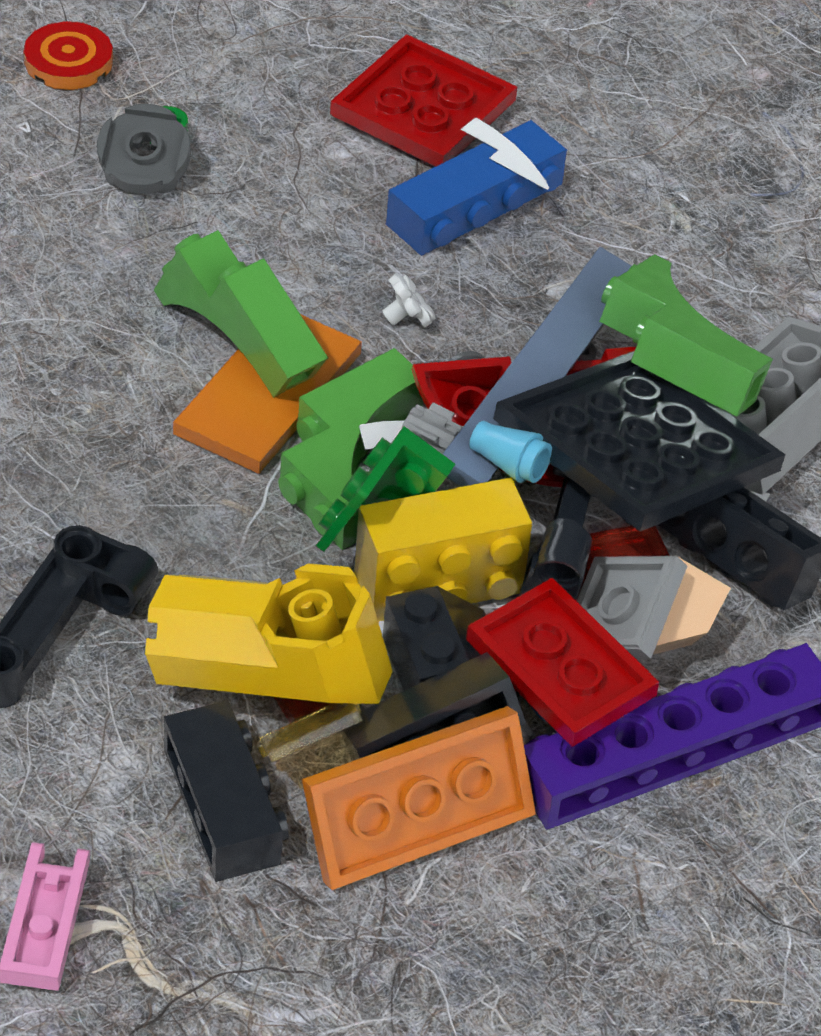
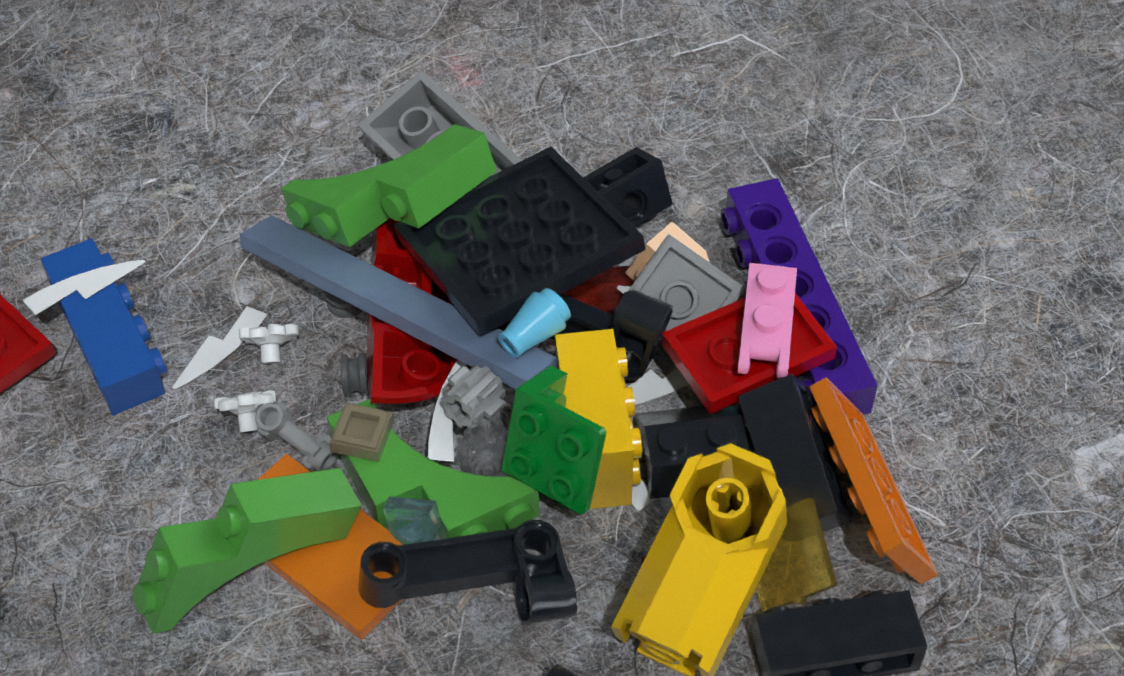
camera: 75 degrees left, 5 degrees up
none -> white sticker [173,306,267,389]
none -> white plant [239,324,299,364]
none -> light grey bar [255,402,339,472]
none -> dark tan tile [330,403,394,462]
none -> black piece [358,520,577,624]
none -> clear light blue tile [383,497,441,545]
none -> bright pink hinge [737,263,797,378]

